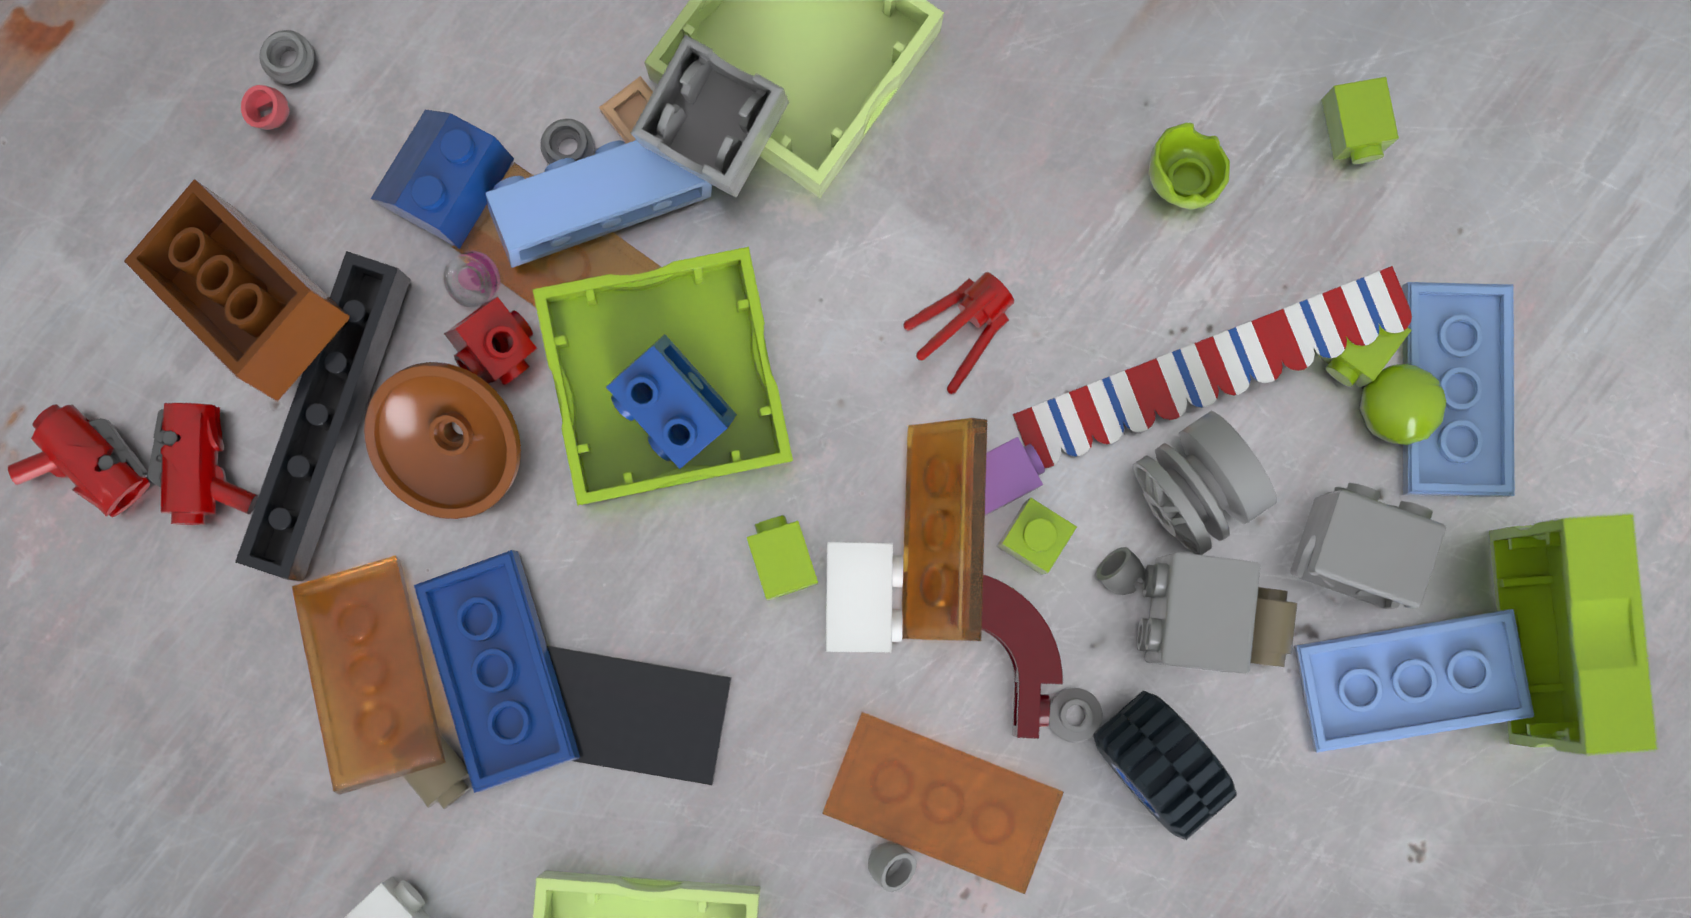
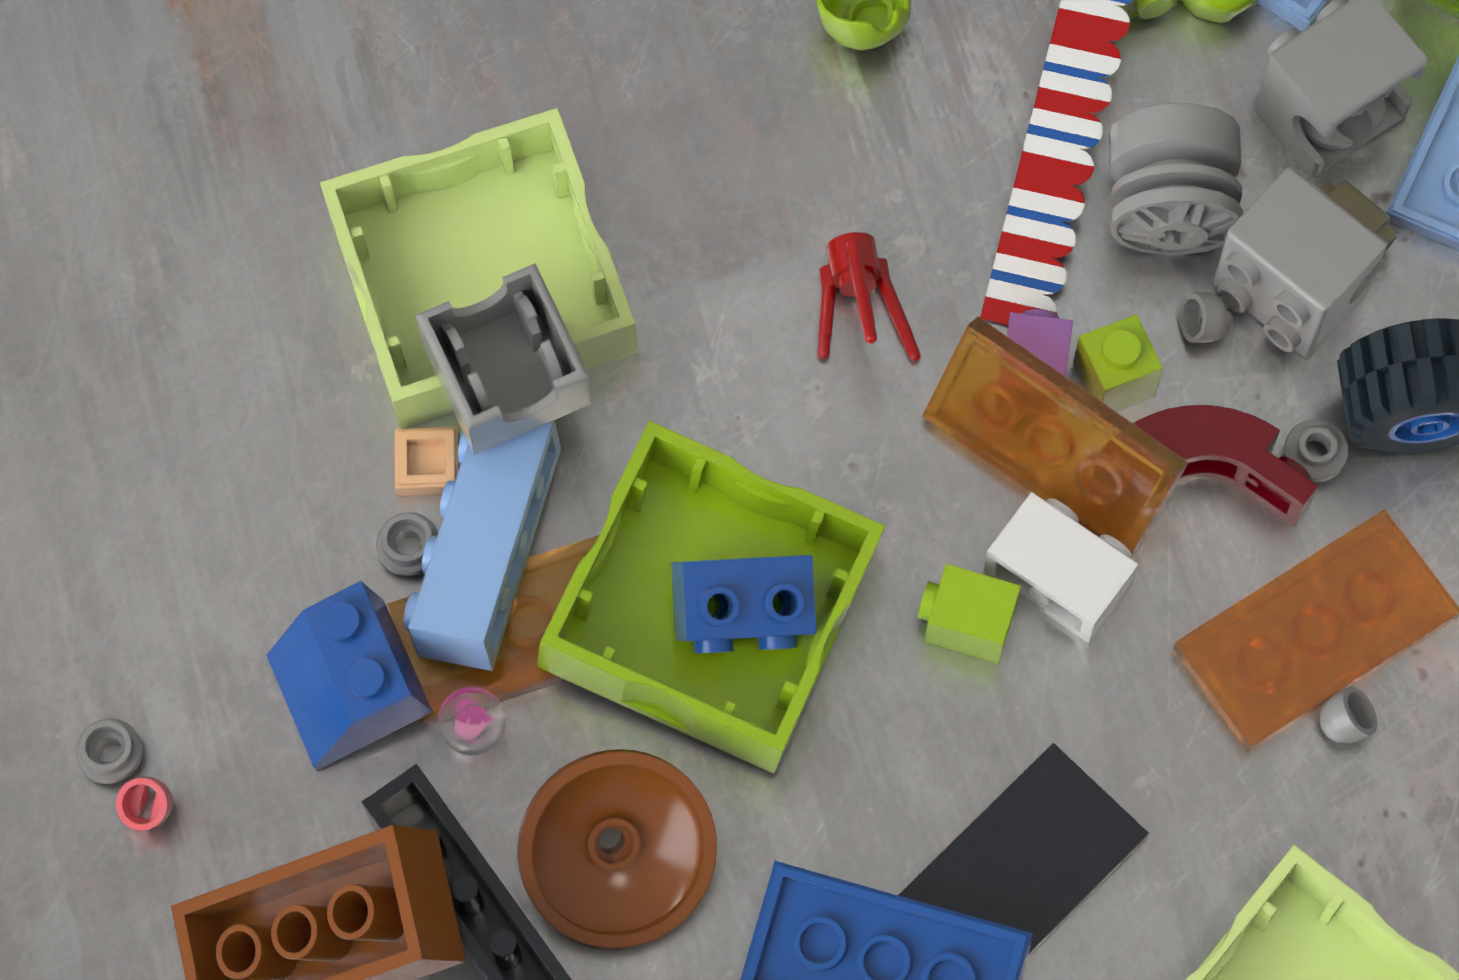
camera: 45 degrees left, 15 degrees down
red brick [444,296,537,385] -> none

